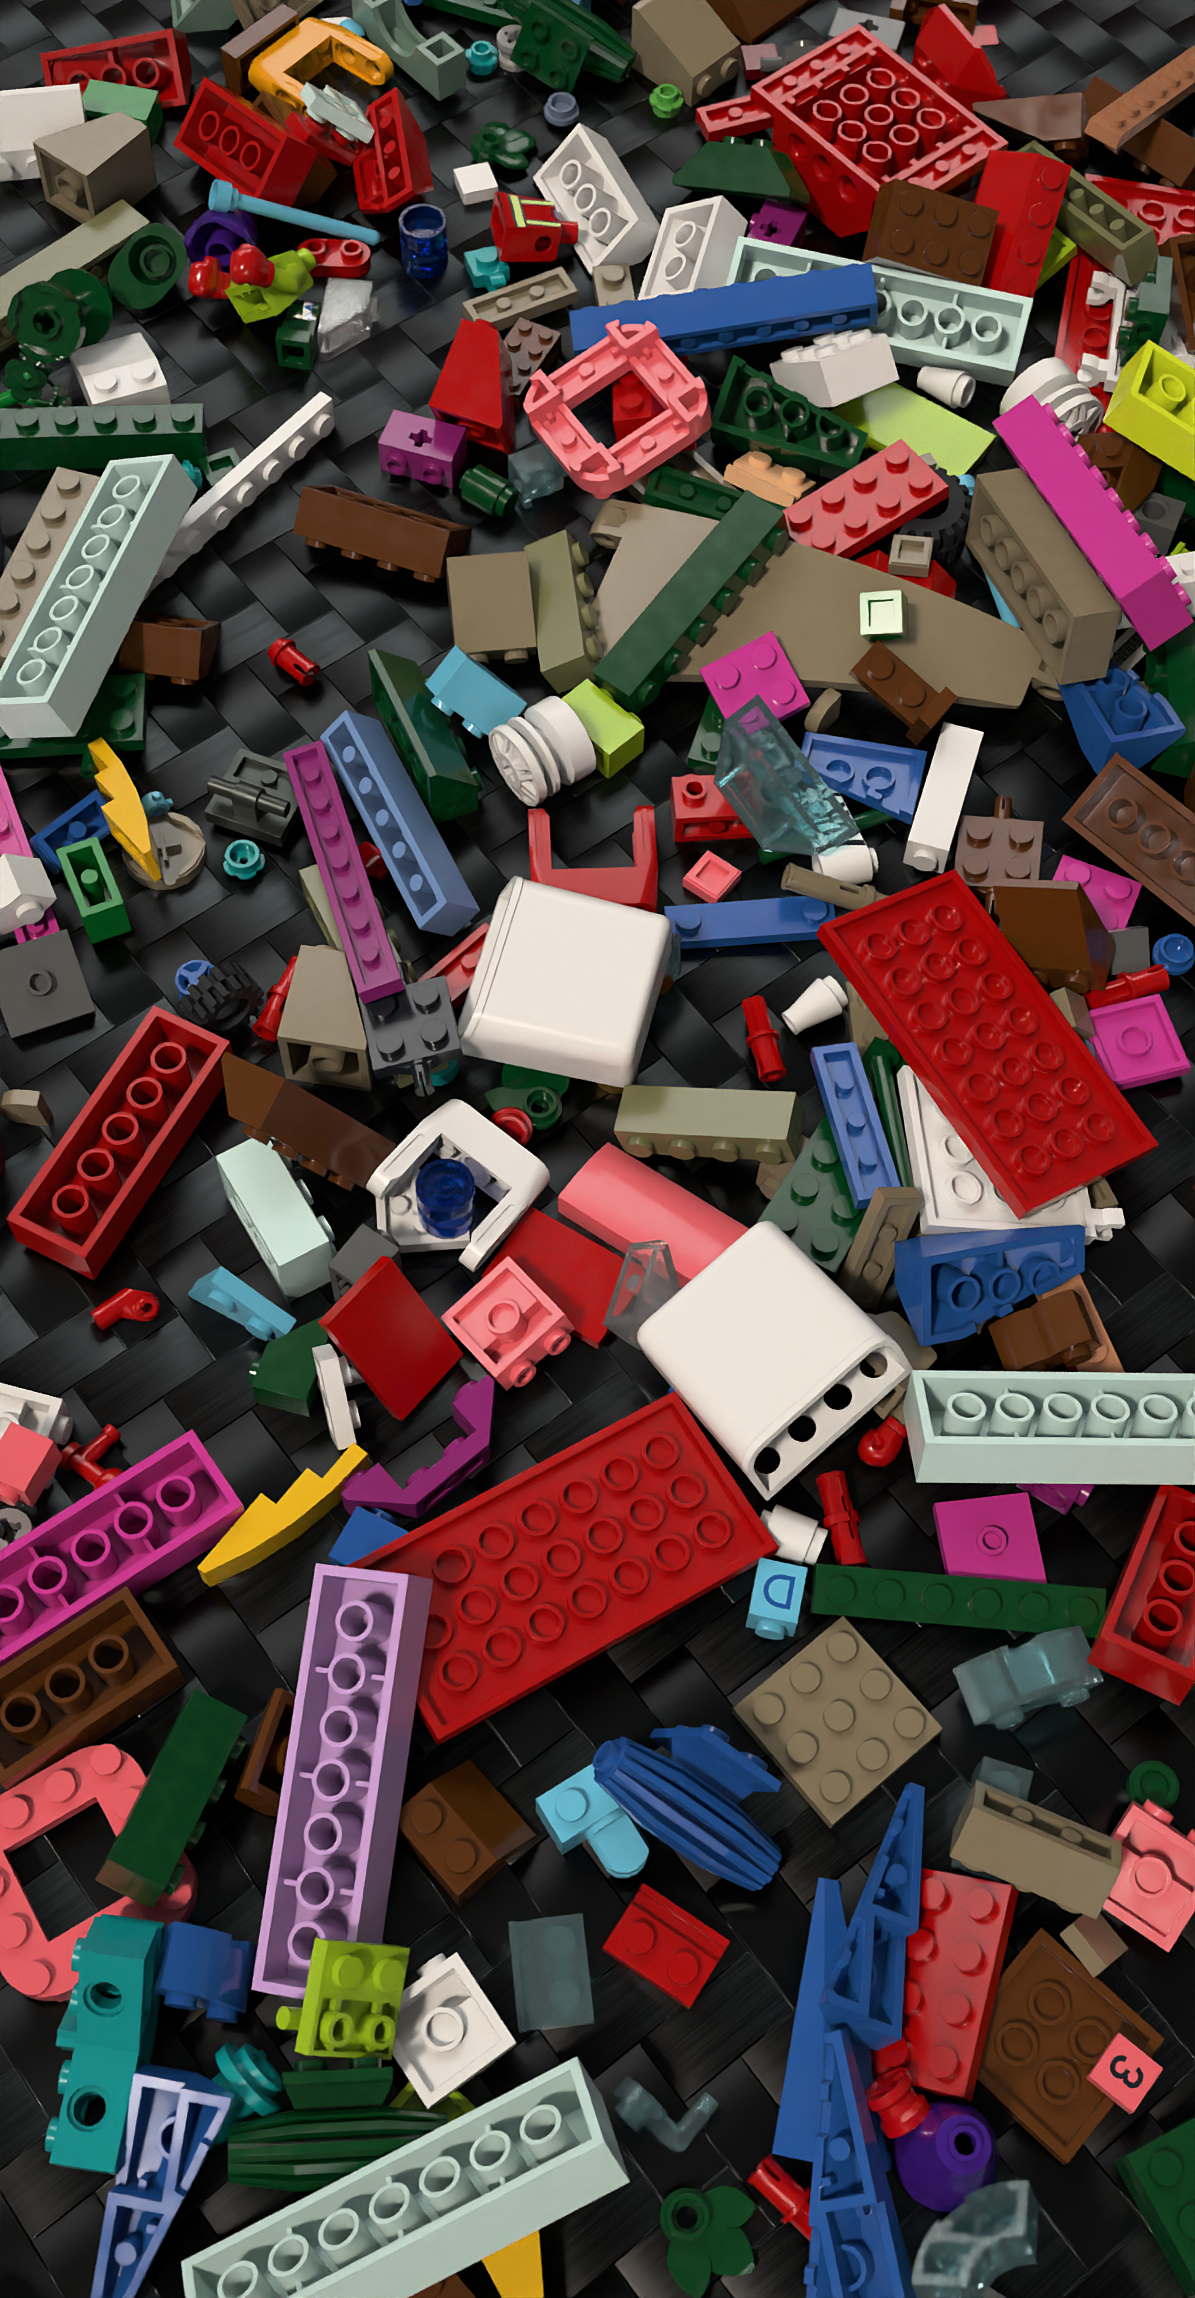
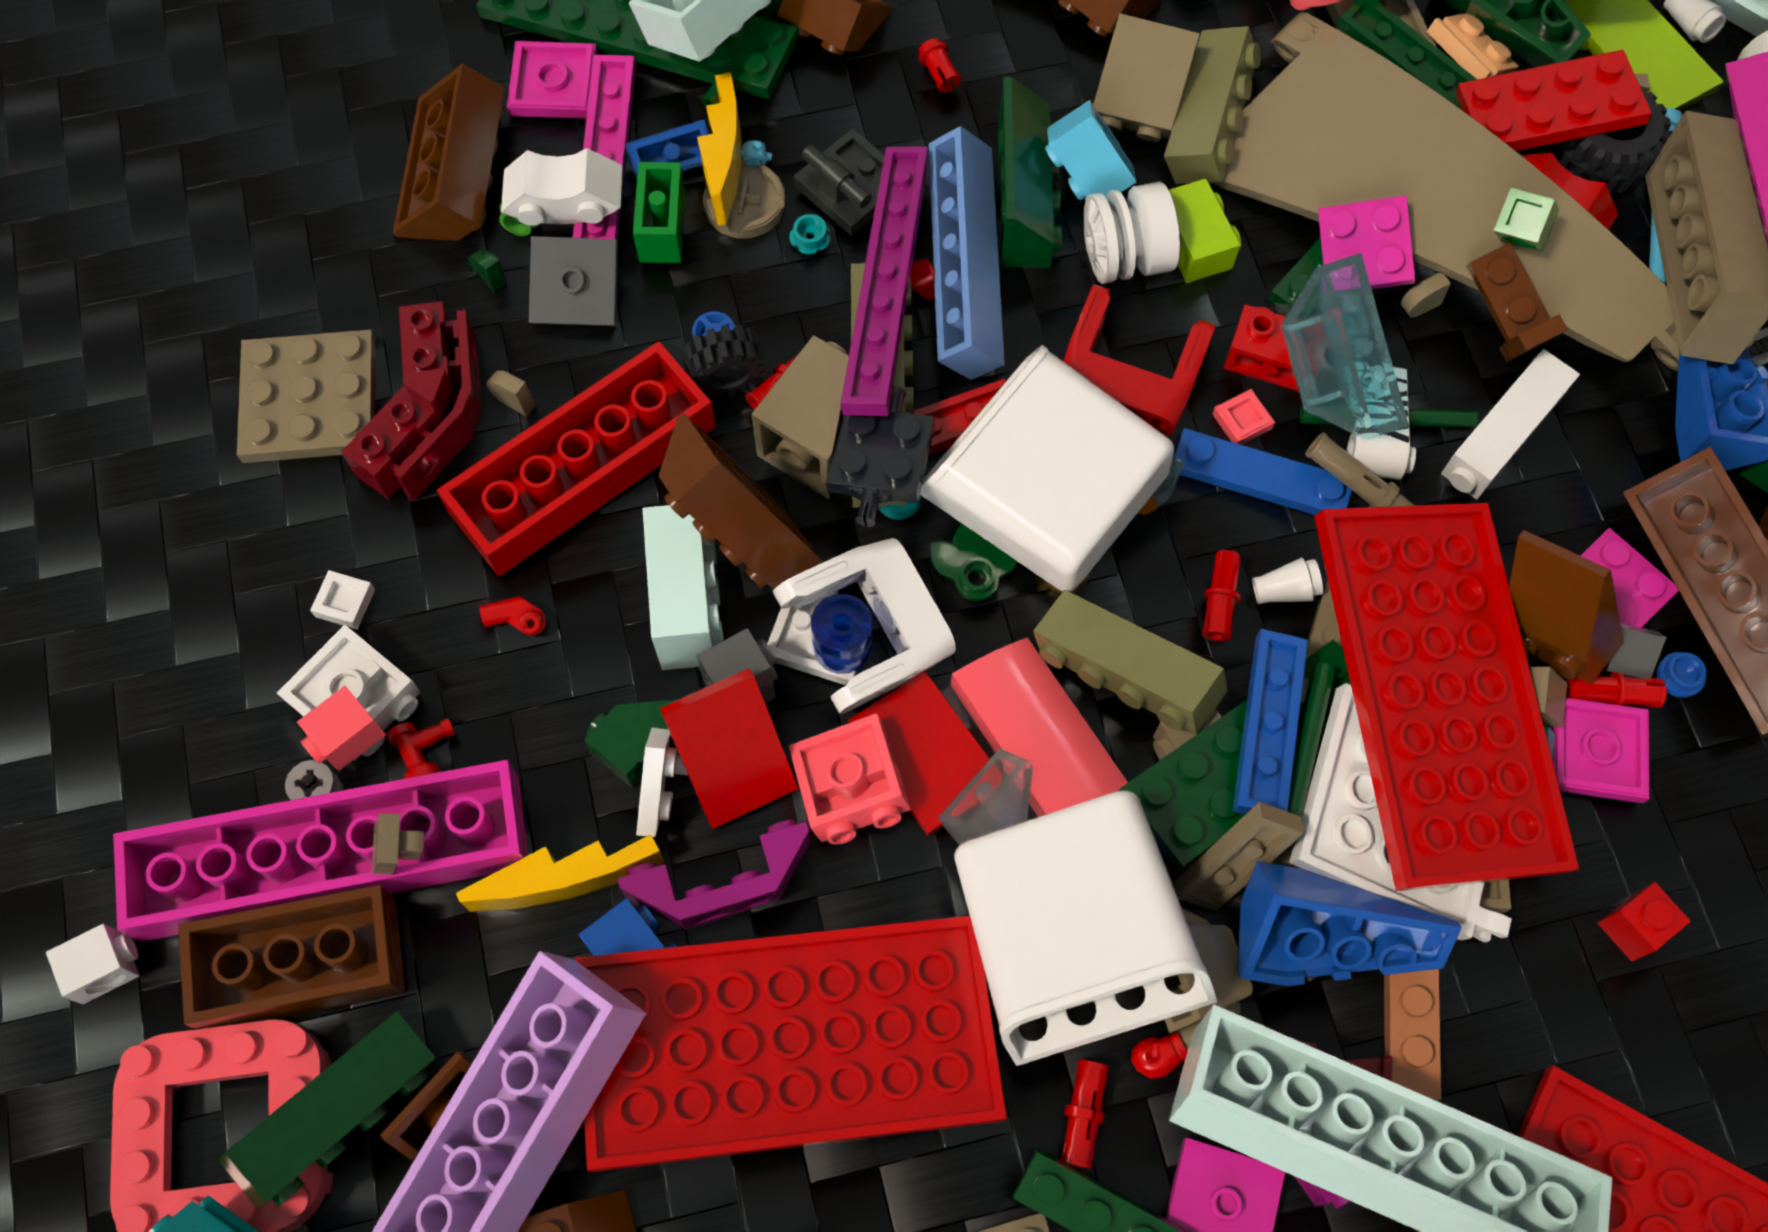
camera: 25 degrees right, 5 degrees up
medium azure wing [188,1266,297,1341] -> none
red plate [490,1106,533,1147] -> none
dark green brick [592,490,790,715] -> none
medium azure brick [745,1558,807,1640] -> none
white brick [760,1504,828,1566] -> none
blue wing [797,732,927,826] -> none
dark tan tile [888,534,934,578] -> none
reddish brown plate [954,795,1044,923] -> none
reddish brown brick [988,1289,1101,1372] -> none
none -> dark tan tile [372,813,424,875]

